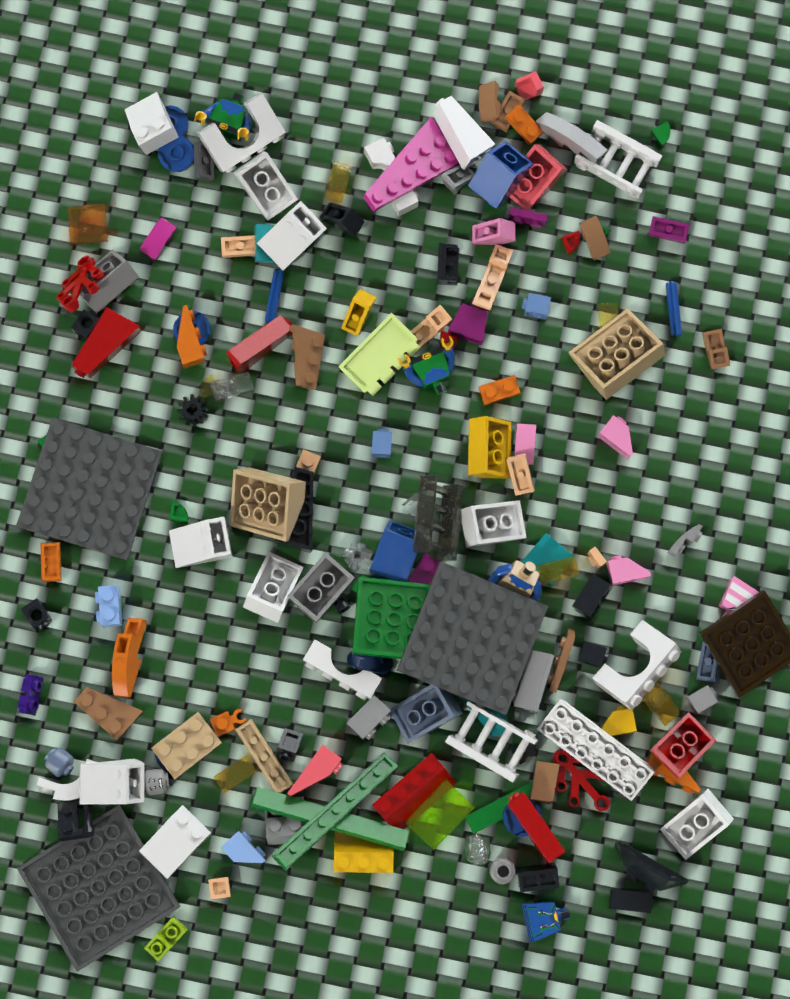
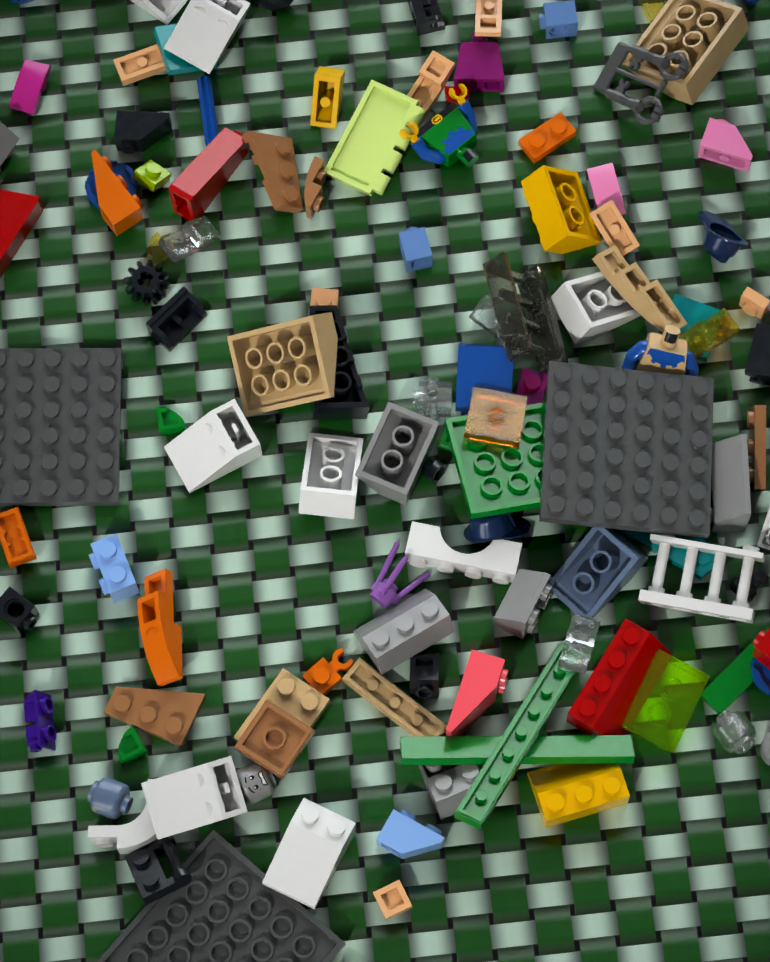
camera: 10 degrees left, 10 degrees down
clear yellow tile [214,755,257,793] -> none
none -> black slope [114,110,172,154]
none -> green tile [118,726,147,766]
none -> lime plate [133,159,171,192]
none -> black hinge [146,286,207,352]
none -> medium nougat tile [234,700,315,780]
none -> medium nougat slope [304,156,327,219]
none -> light grey slope [353,589,455,675]
none -> medium lavender plant [369,541,430,608]
none -> clear orange plate [464,386,528,448]
none -> clear slope [558,613,601,674]
none -> tan slope [592,245,688,332]
none -> dark grey piece [594,42,690,125]
none -> dark blue piece [698,211,748,263]

